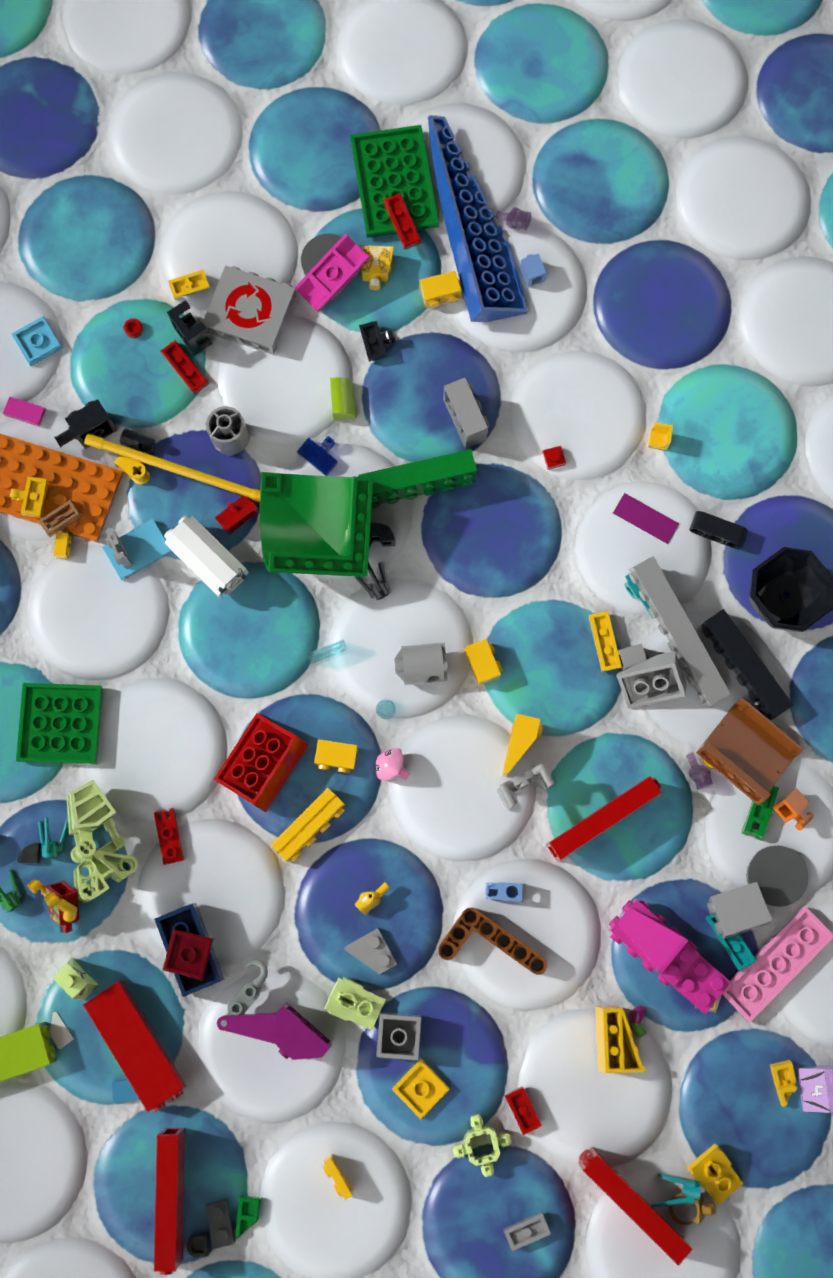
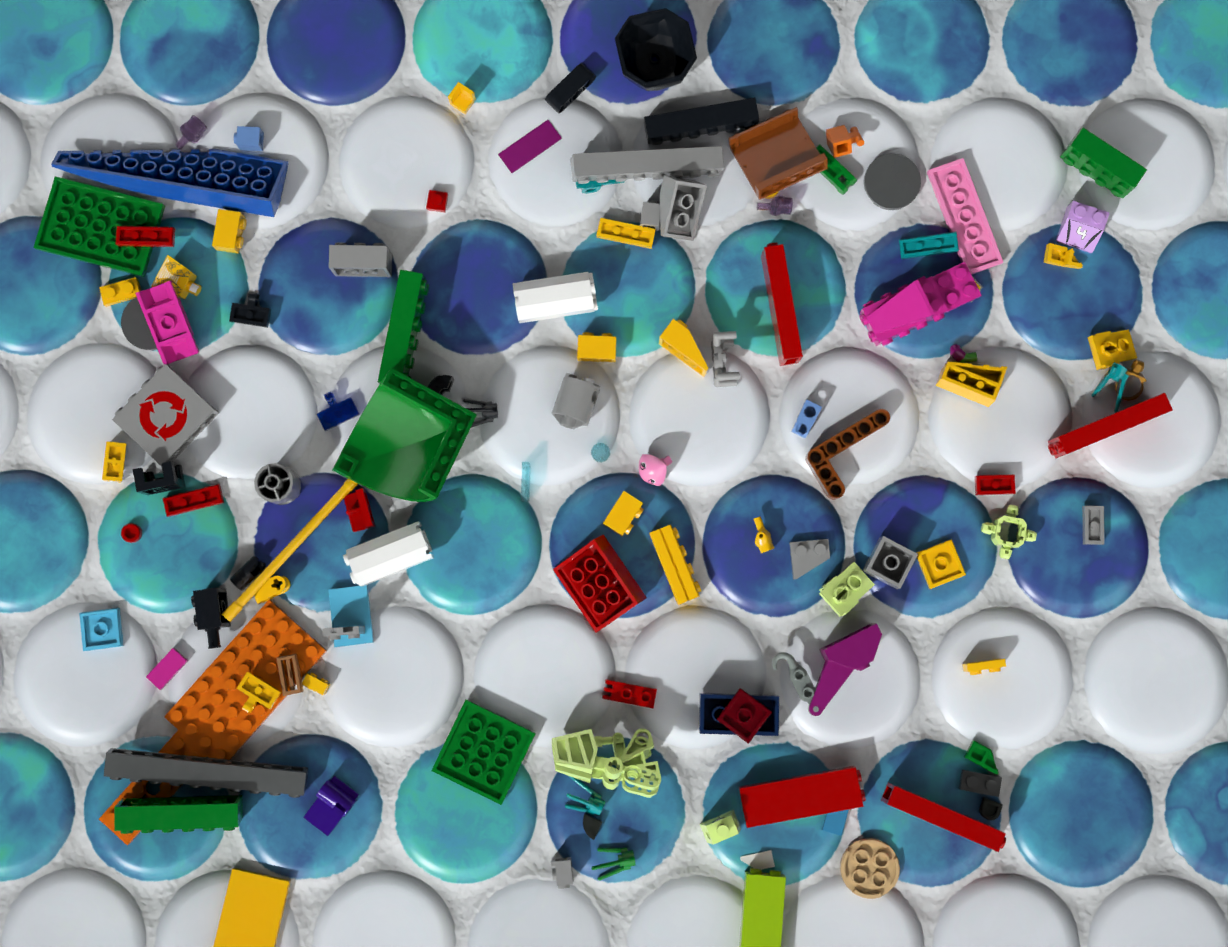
camera: 65 degrees left, 5 degrees up
torso [27,879,80,933] -> none
lime brick [330,377,356,420] -> none
light grey brick [707,882,772,939] -> none
none -> yellow plate [99,277,141,307]
none -> white brick [513,272,598,323]
none -> tan tile [840,838,900,899]

